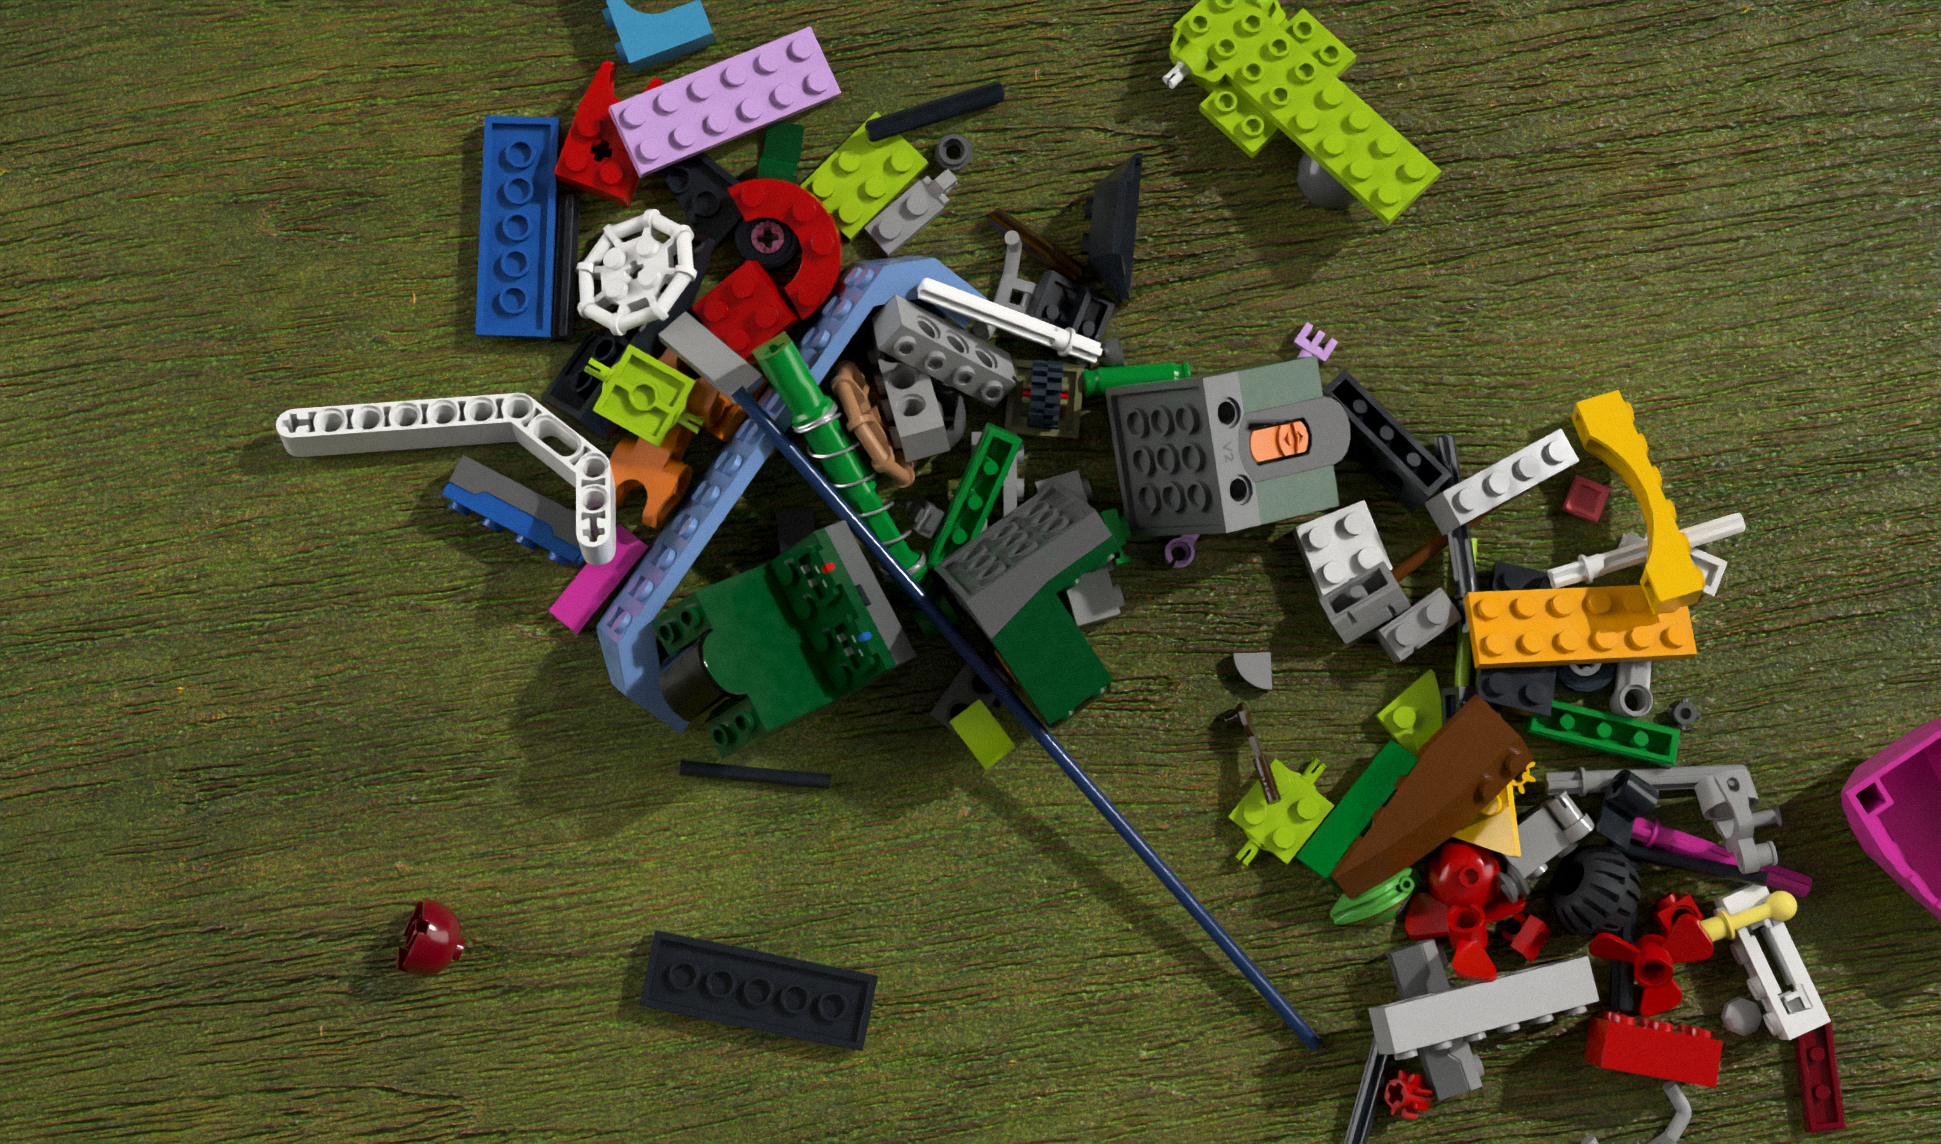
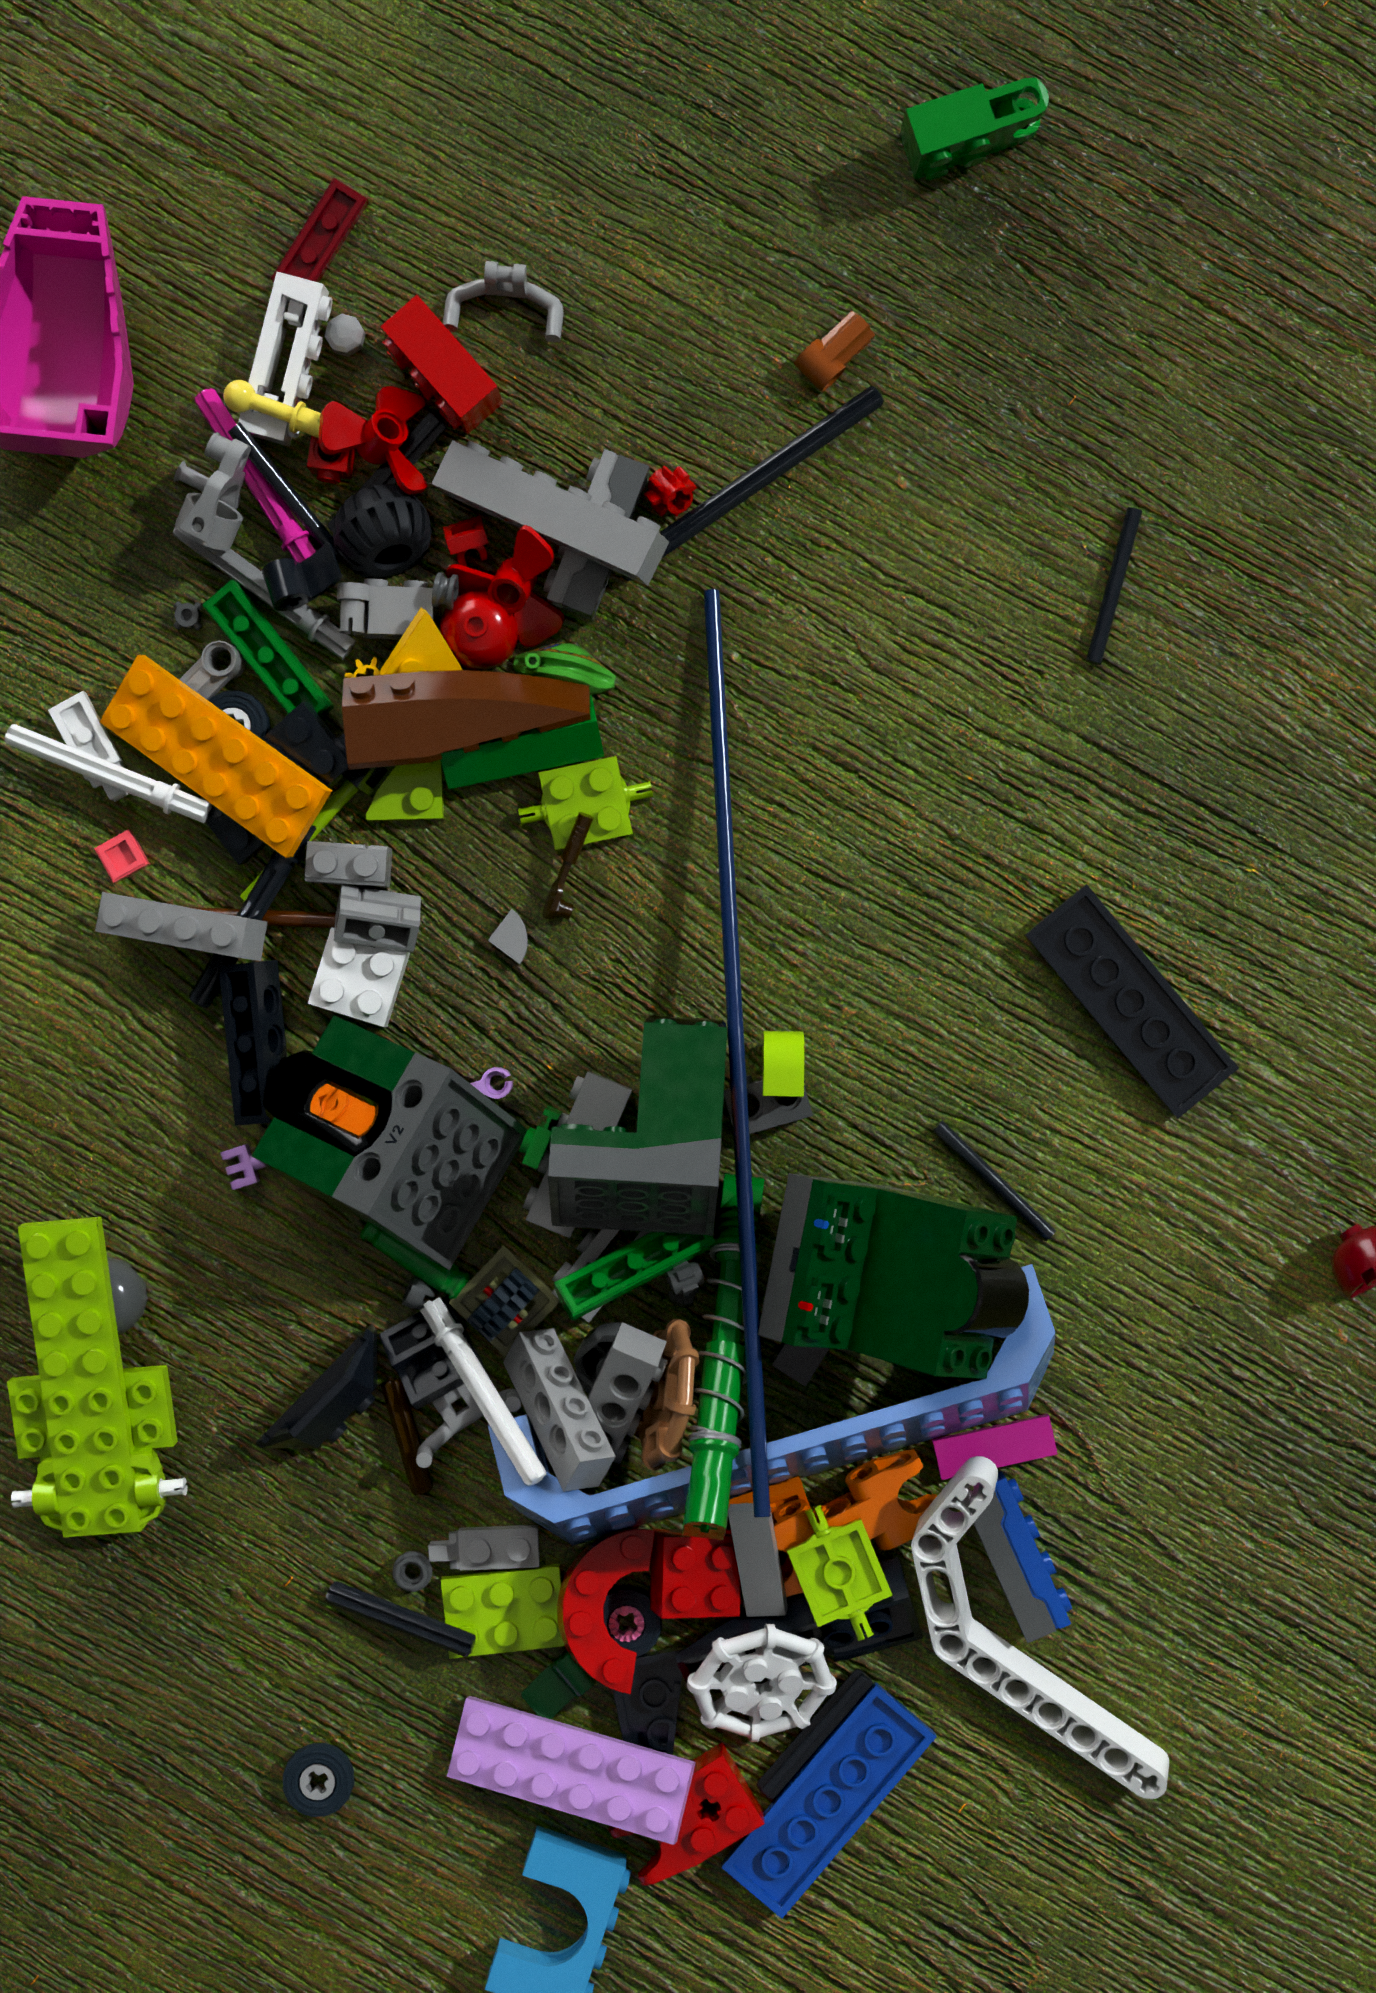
camera: 135 degrees left, 5 degrees up
yellow arch [1571,390,1705,616] -> none

